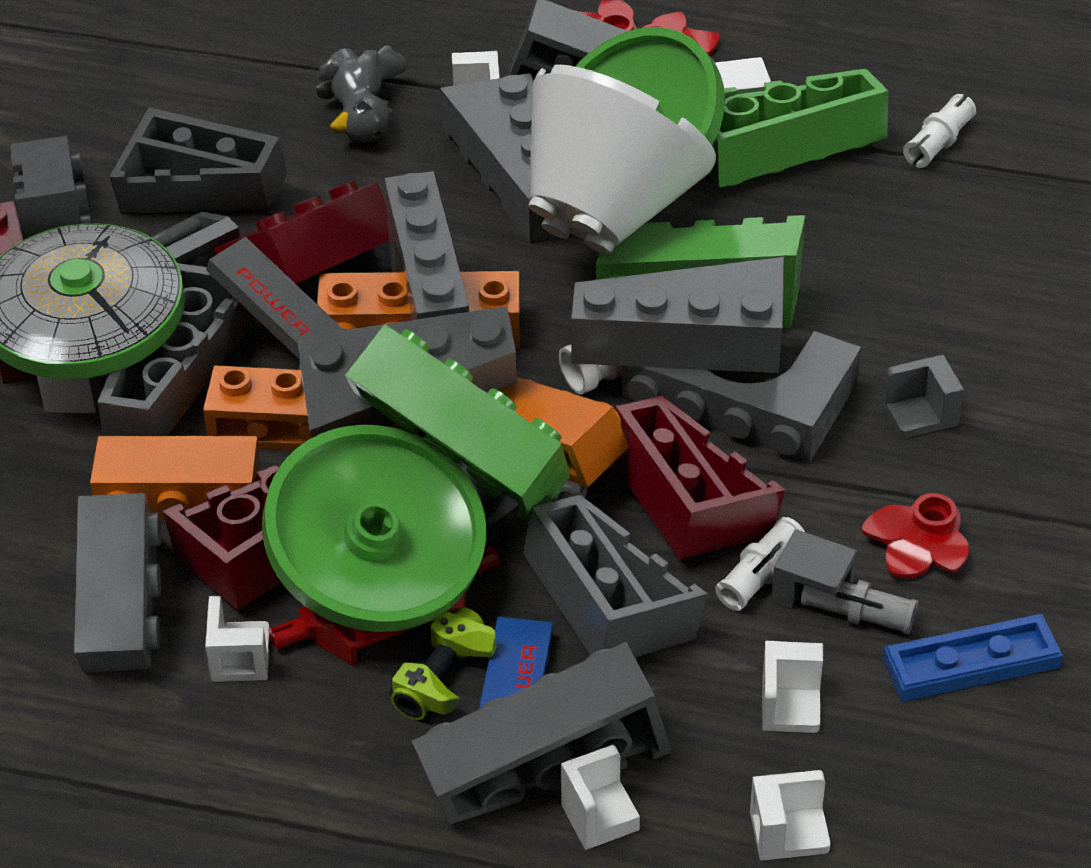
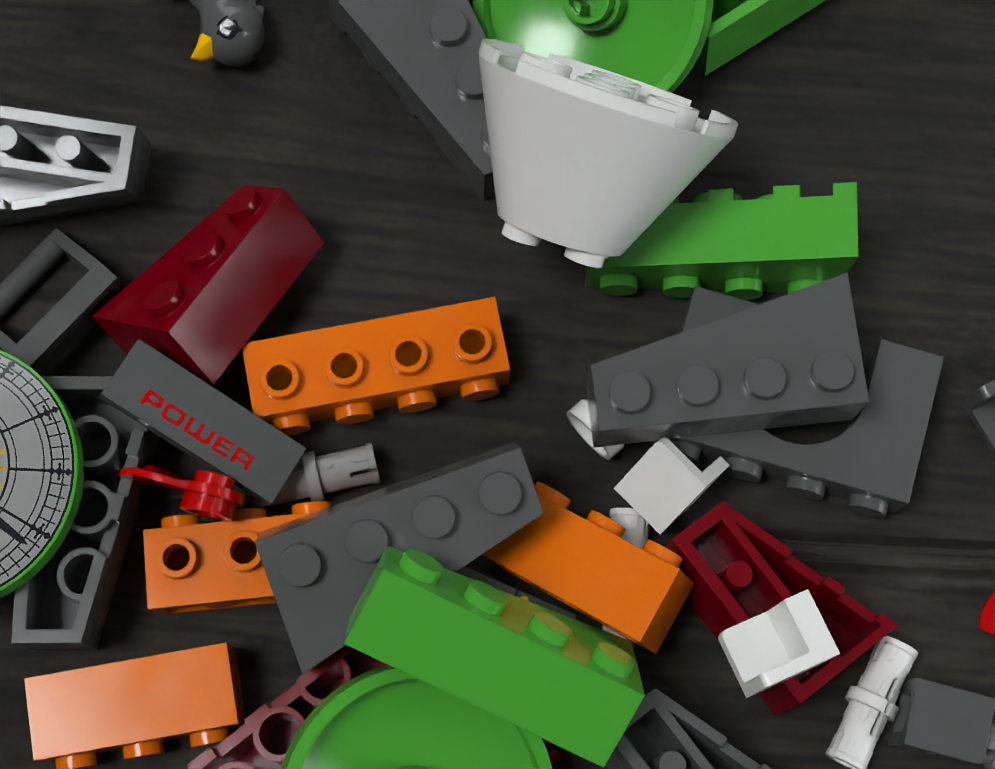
camera: 15 degrees left, 30 degrees up
dark grey arch [384,171,469,320] -> none
none -> red plate [119,464,246,521]
none -> white panel [614,437,730,534]
none -> white panel [718,589,840,698]

